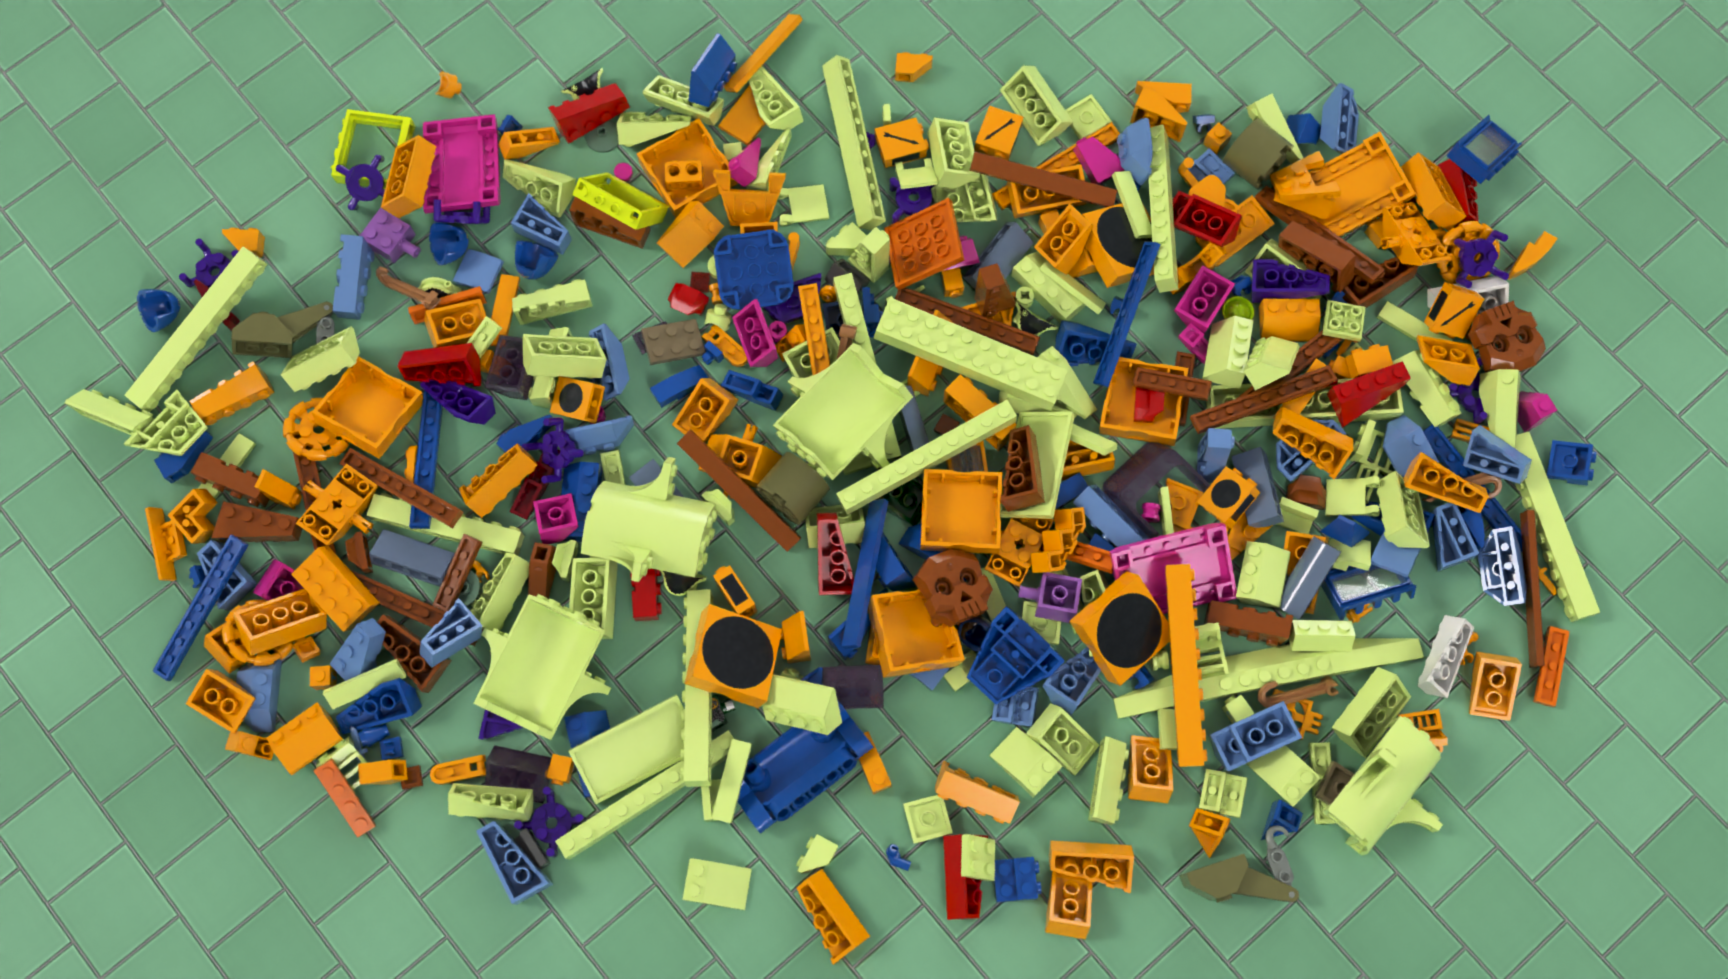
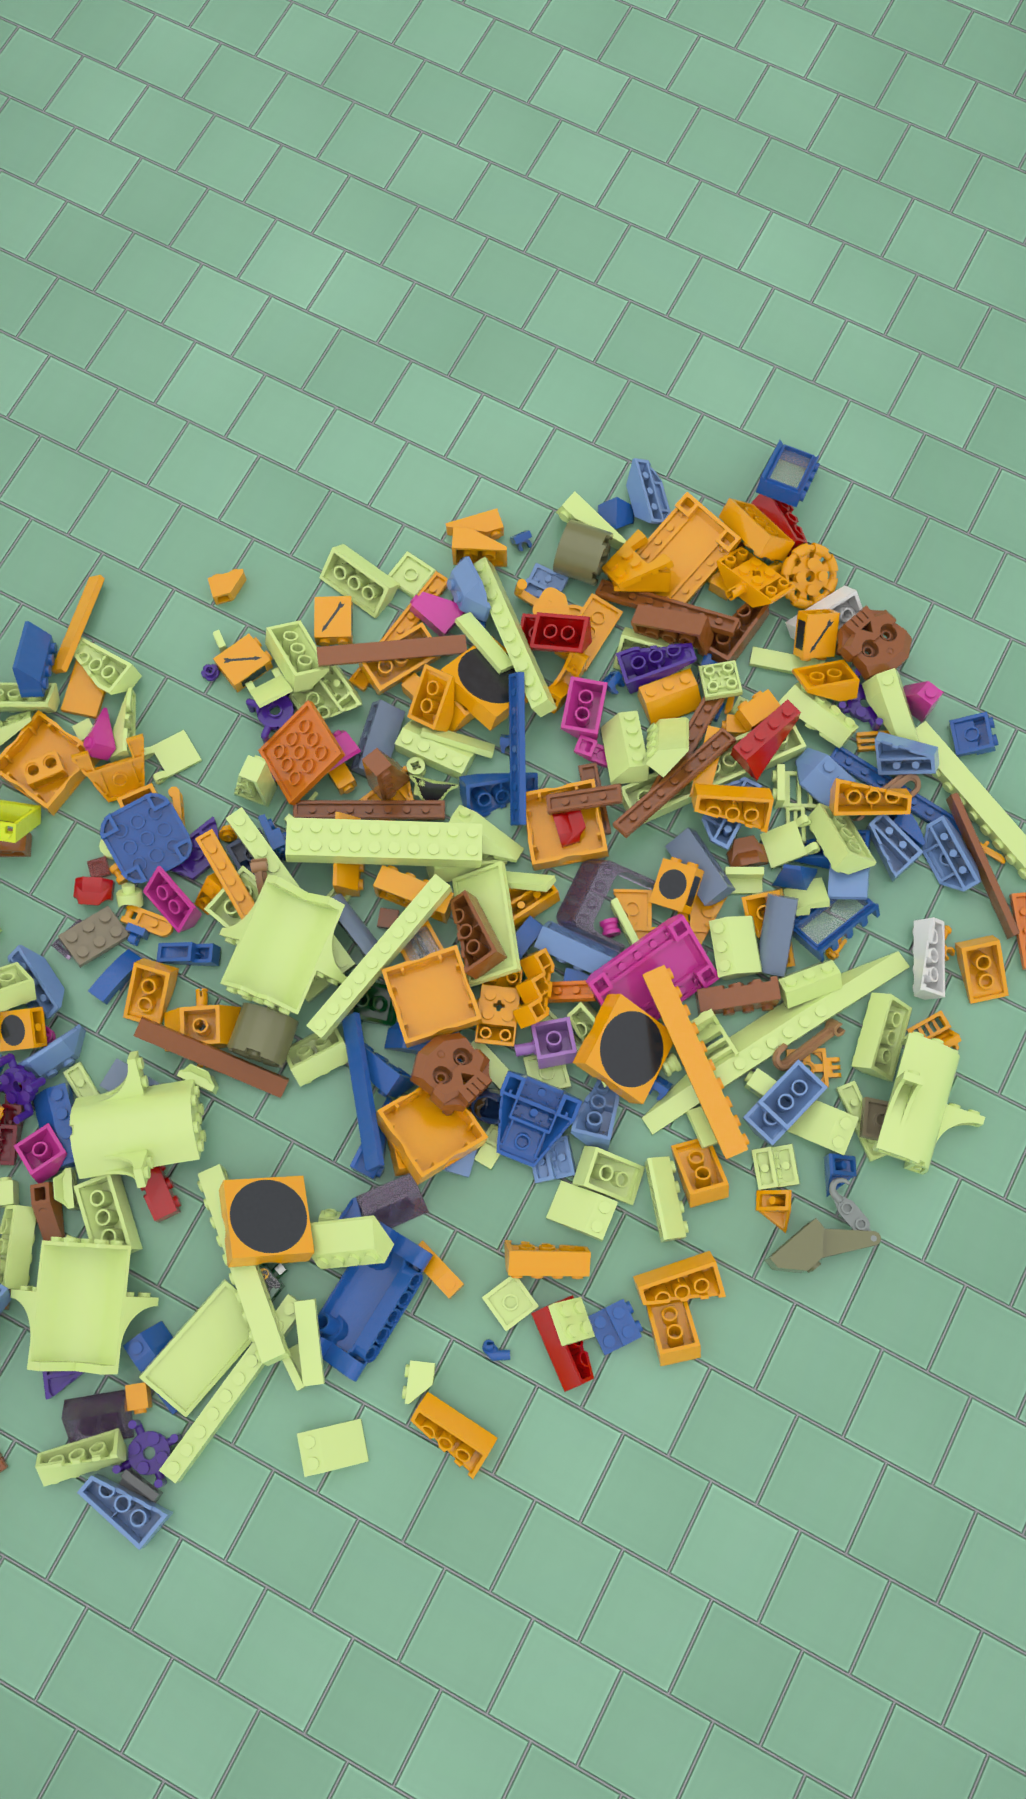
camera: 20 degrees left, 0 degrees up
light orange plate [430,755,488,785] -> none
light orange slope [657,201,724,268] -> none
black hat [660,570,707,596] -> none
light orange brick [713,565,757,617] -> none
dark pink wheel [769,321,787,343] -> none
light orange slope [780,611,811,664] -> none
red wedge [817,513,855,595] -> none
yellowish green brick [822,55,886,230] -> none
dark grey panel [825,258,870,294] -> none
yellowish green slope [826,222,867,256] -> none
medium blue wedge [1197,428,1235,483] -> none
light orange brick [1203,122,1232,155] -> none
lime hat [1222,296,1254,320] -> none
dark purple plate [1454,230,1509,288] -> none
light orange slope [1508,231,1558,280] -> none

